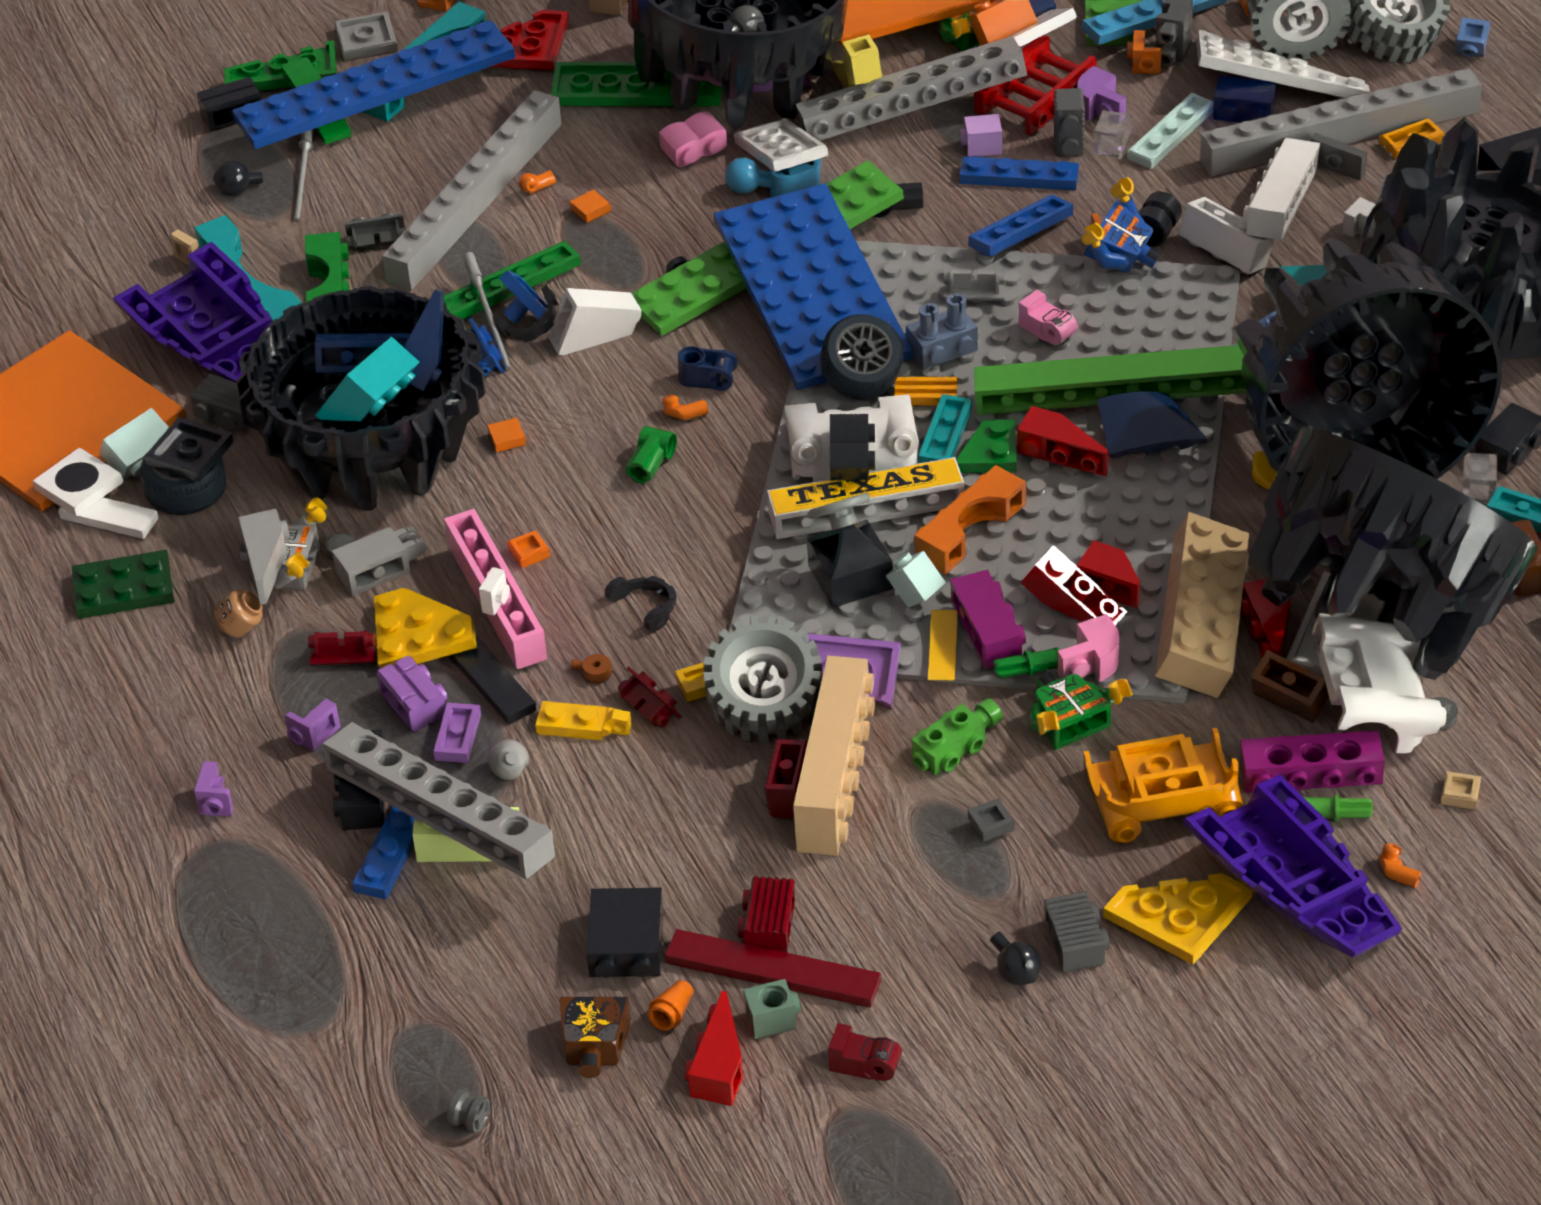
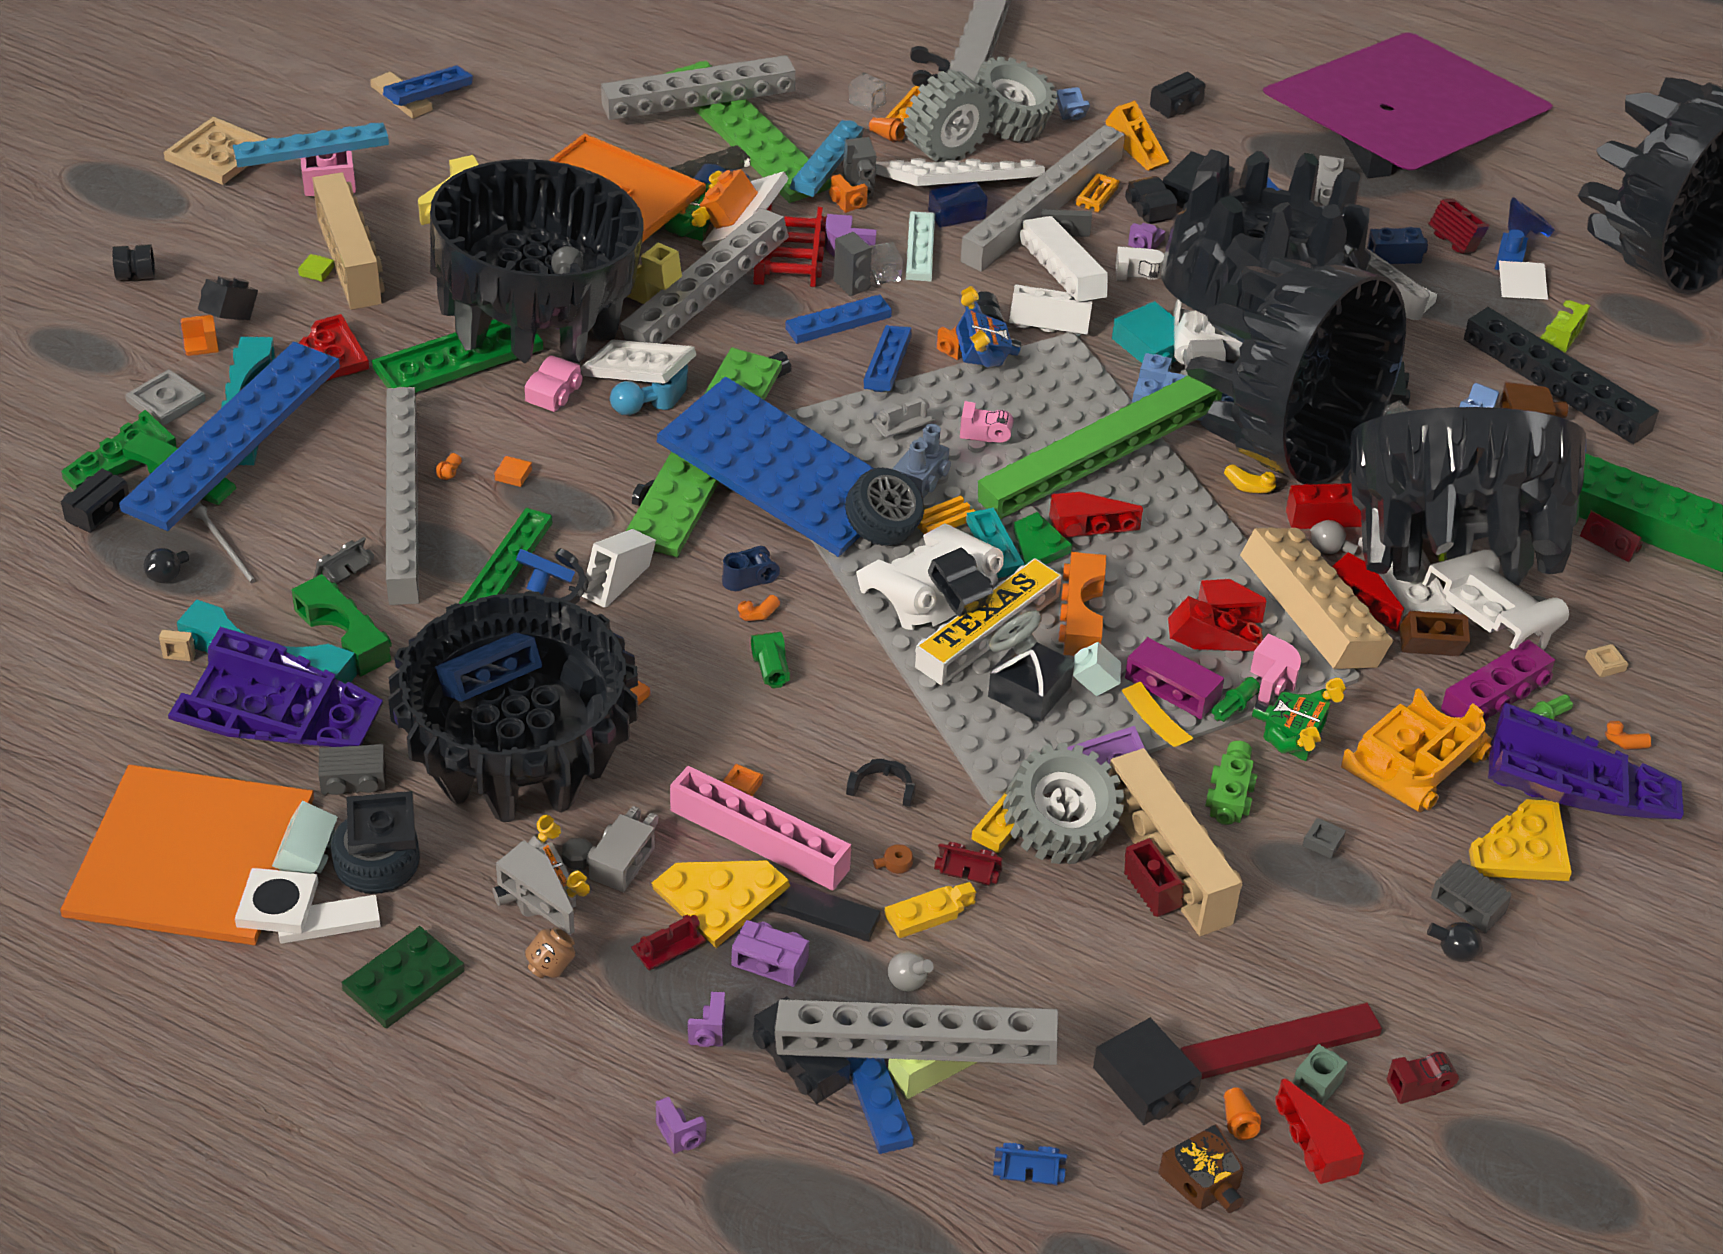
camera: 40 degrees left, 0 degrees up
teal slope [315,337,420,421] -> none
dark blue slope [404,288,444,391] -> none
medium lavender plate [434,703,481,763] -> none
light grey piece [463,252,511,371] -> none
white plate [479,567,510,615] -> none
dark red brick [738,876,796,953] -> none
lavender brick [959,114,1002,157] -> none
dark blue slope [1097,392,1208,459] -> none
none -> blue hinge [993,1143,1067,1186]
none -> light orange slope [1105,101,1169,171]

